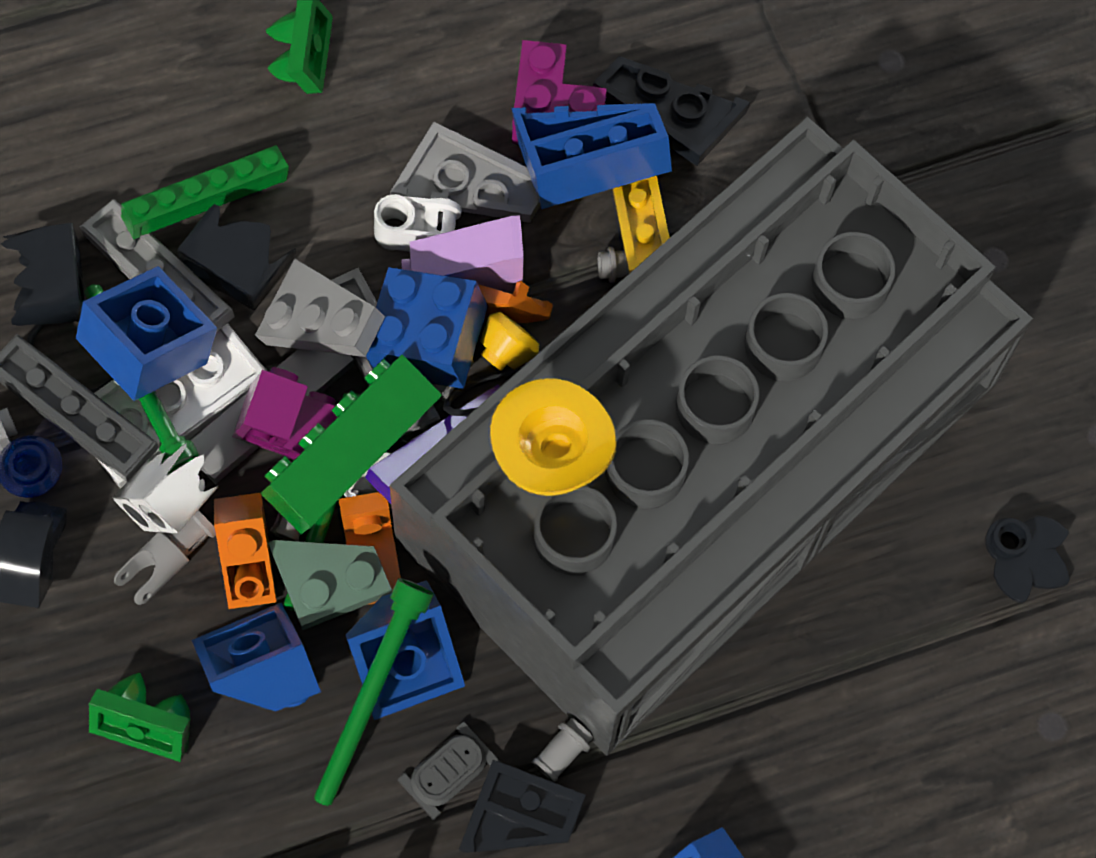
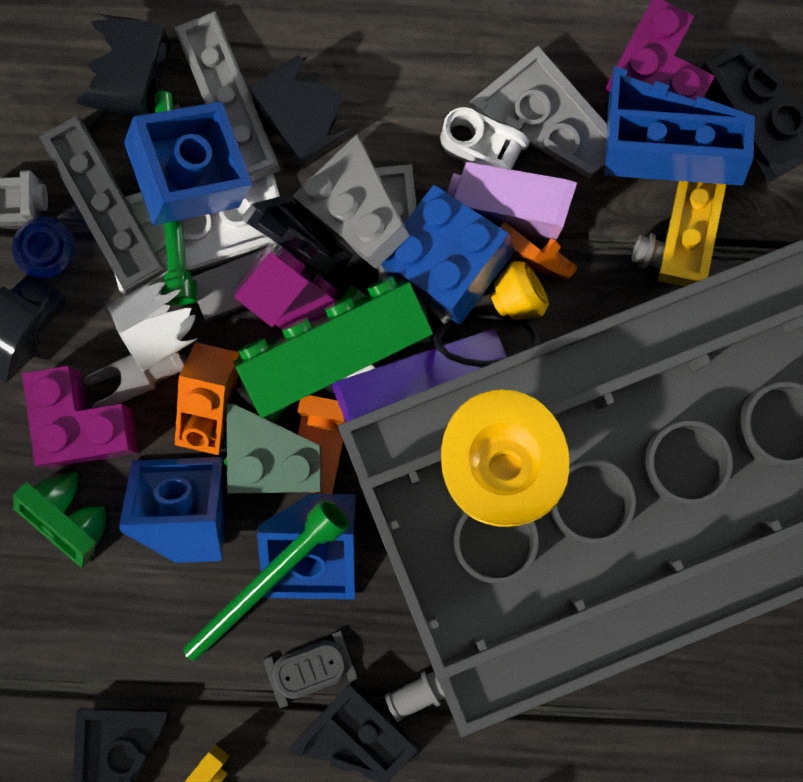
camera: 30 degrees right, 15 degrees up
green piece [121,145,289,240] -> none
none -> magenta brick [22,366,139,468]
none -> black wing [241,194,354,276]

